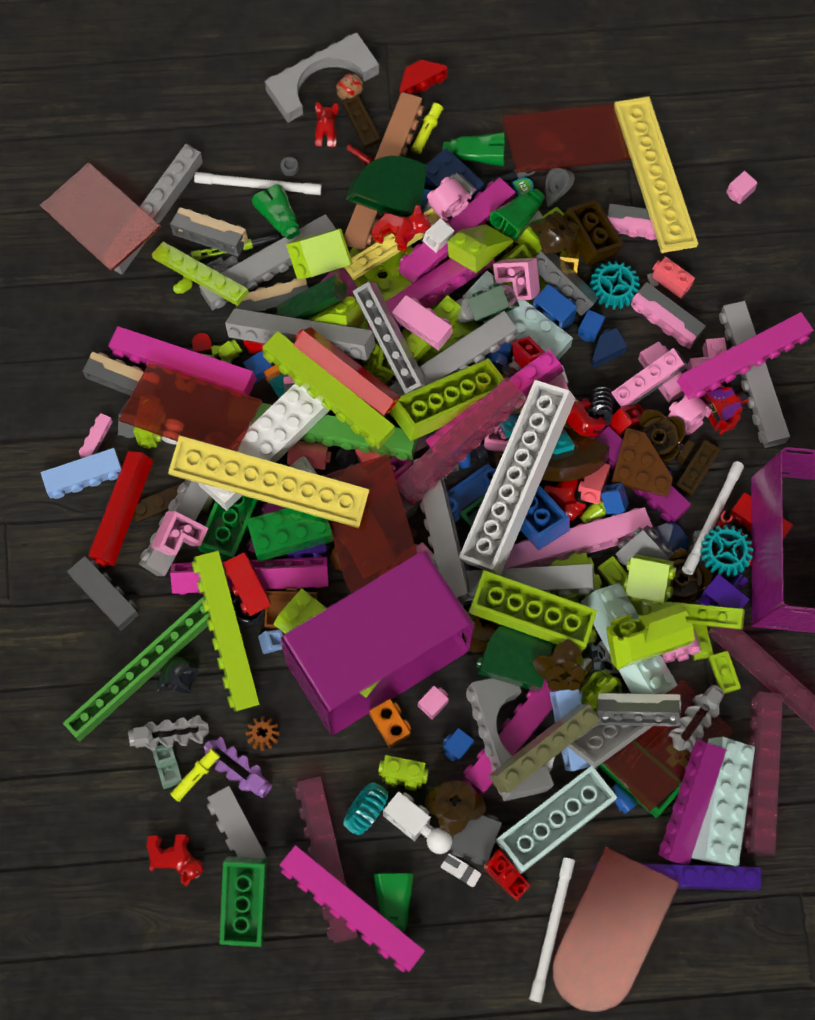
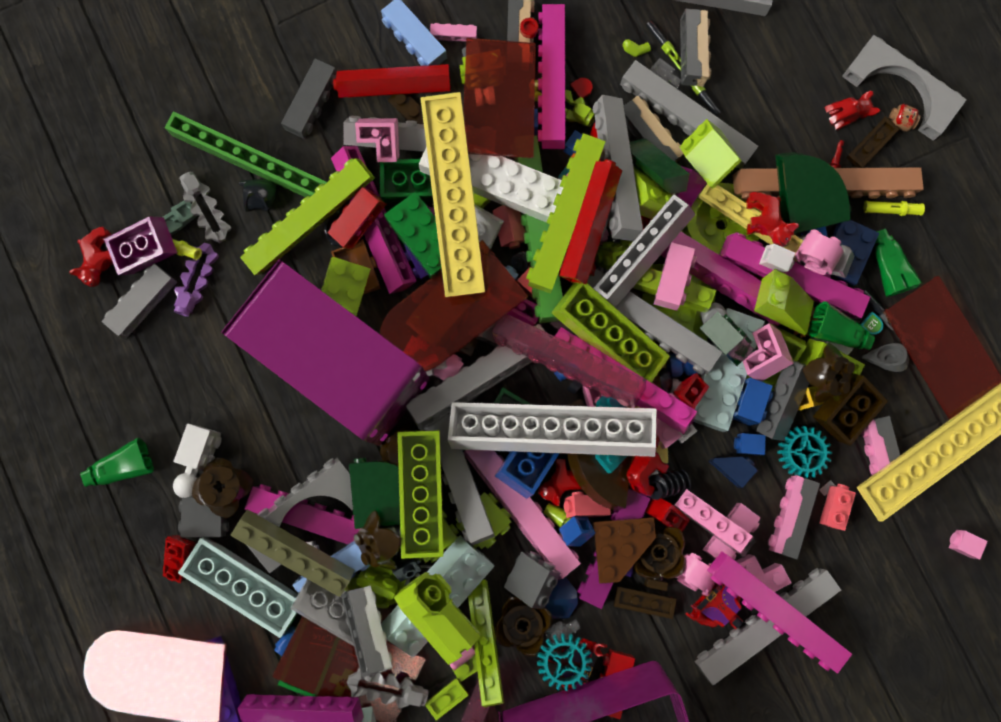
camera: 70 degrees right, 10 degrees up
lime plate [152,242,249,306] -> none
white piece [194,172,322,195] -> none
green brick [220,856,268,947] -> none
dark orange gear [246,717,280,751] -> none
green piece [252,184,300,240] -> none
light blue slope [259,629,283,654] -> none
dark pink brick [280,845,425,972] -> none
dark grey tile [281,157,299,176] -> none
clear pink brick [294,776,358,944] -> none
teal gear [344,782,388,835] -> none
orange brick [369,699,411,748] -> none
lime brick [378,755,428,791] -> none
red slope [400,60,448,96] -> none
bright pink brick [418,686,449,720] -> none
white sticker [441,854,481,887] -> none
blue brick [443,728,474,762] -> none
blue brick [447,463,496,523] -> none
white piece [529,858,575,1003] -> none
lime plate [597,556,629,593] -> none
lime brick [624,554,676,605] -> none
white piece [682,461,744,575] -> none
dark purple brick [698,573,749,609] -> none
none -> magenta brick [104,216,177,275]
none -> red tile [520,18,539,38]

